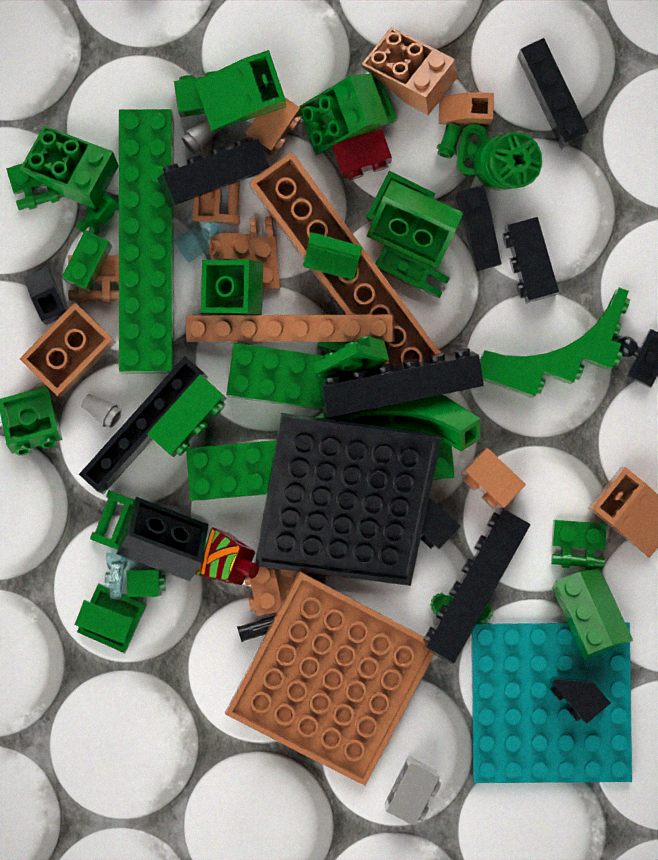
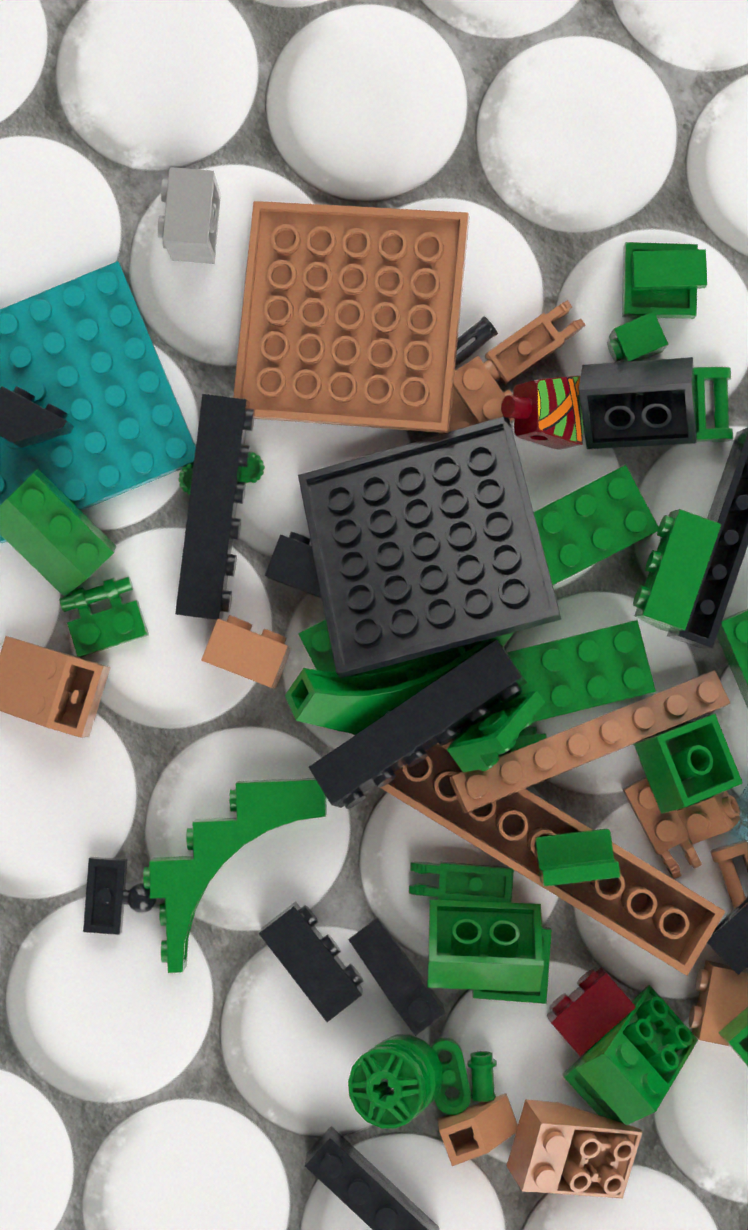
camera: 160 degrees right, 0 degrees up
clear light blue plate [105,553,128,600] -> none
none -> nougat hinge [484,300,586,386]

